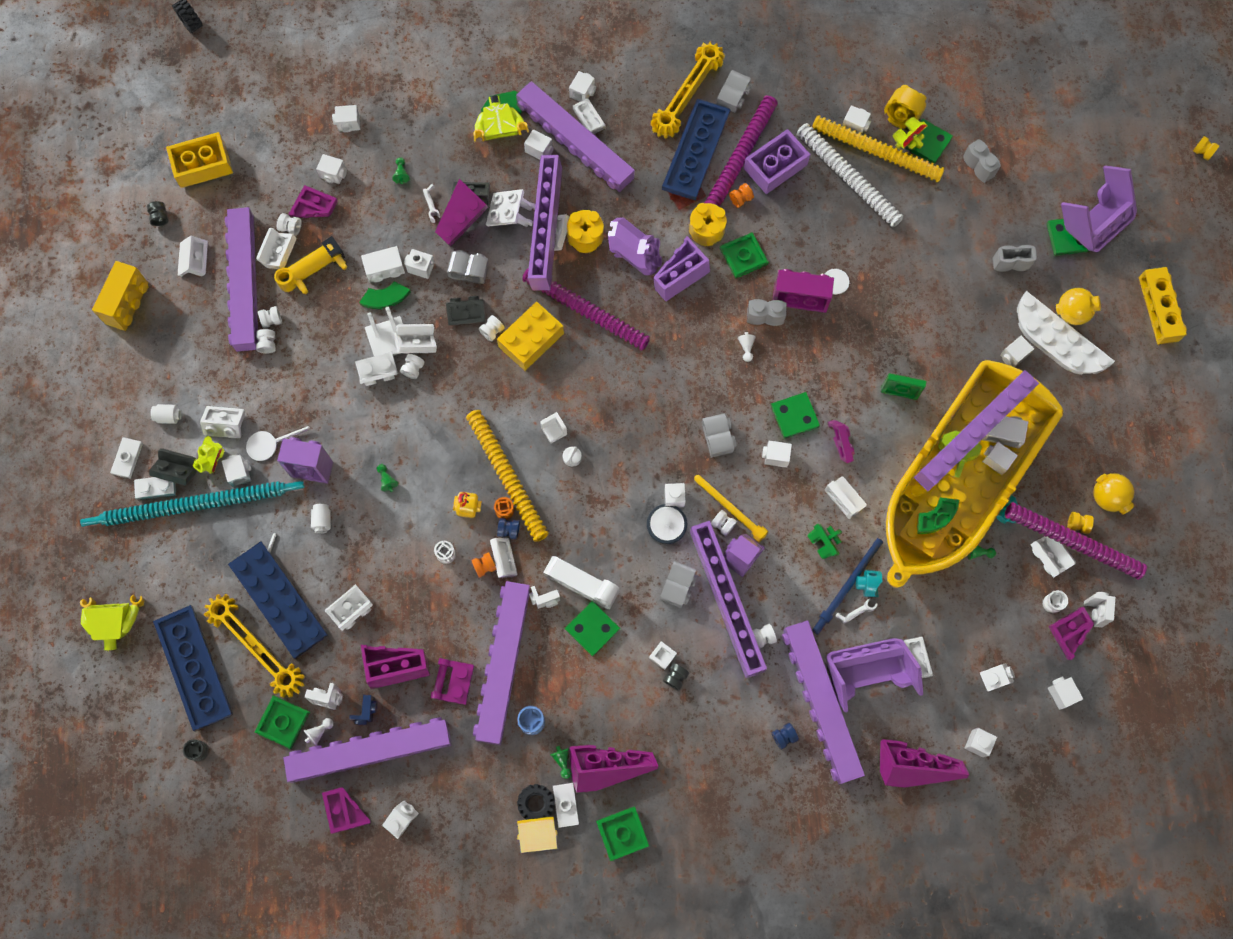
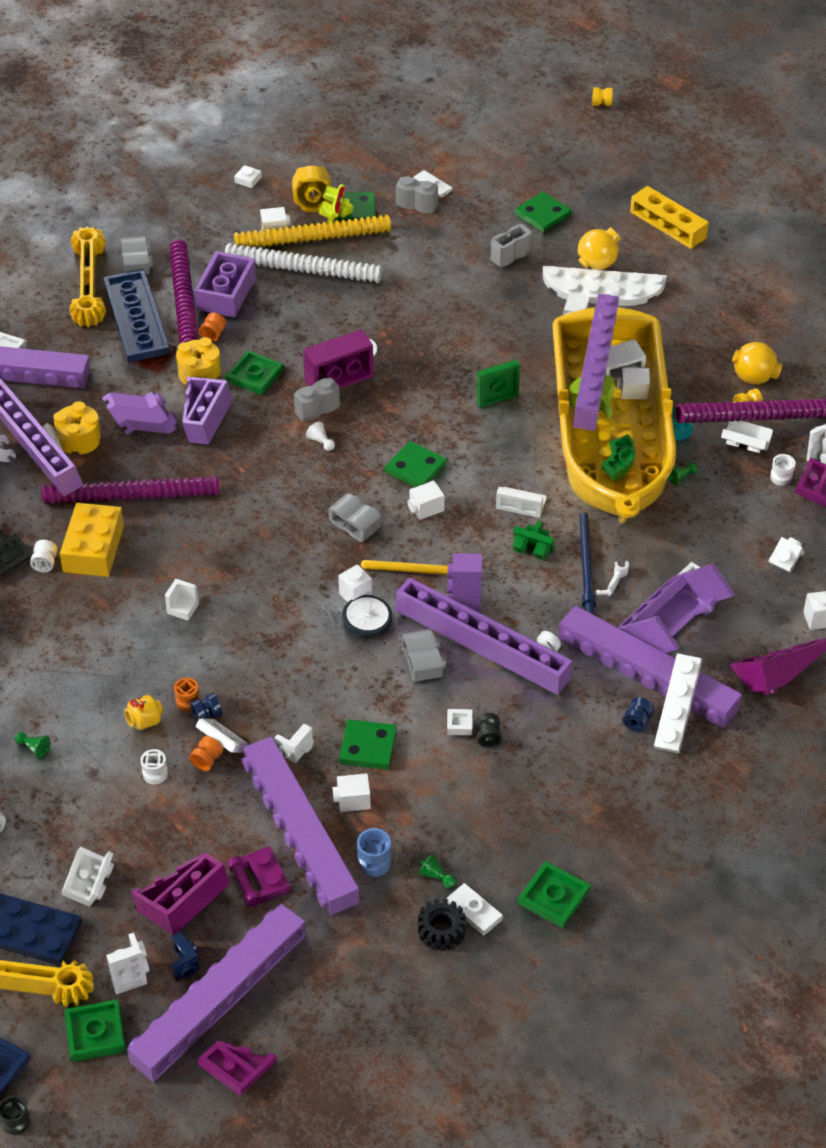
camera: 35 degrees left, 25 degrees down
white piece [304,718,333,746] -> none
white bracket [382,801,419,839] -> none
yellow piece [466,410,549,542] -> none
yellow piece [517,817,558,853] -> none
white beam [543,556,619,609] -> none
white tile [563,446,582,467] -> none
magenta wedge [569,745,658,793] -> none
white wheel [711,510,738,537] -> none
magenta wing [827,420,855,463] -> none
teal piece [856,570,883,597] -> none
medium lavender windscreen [1061,166,1137,252] -> none
none -> white plate [234,165,262,188]
none -> white brick [333,773,371,812]
none -> white piece [413,170,452,198]
none -> white plate [654,654,702,754]

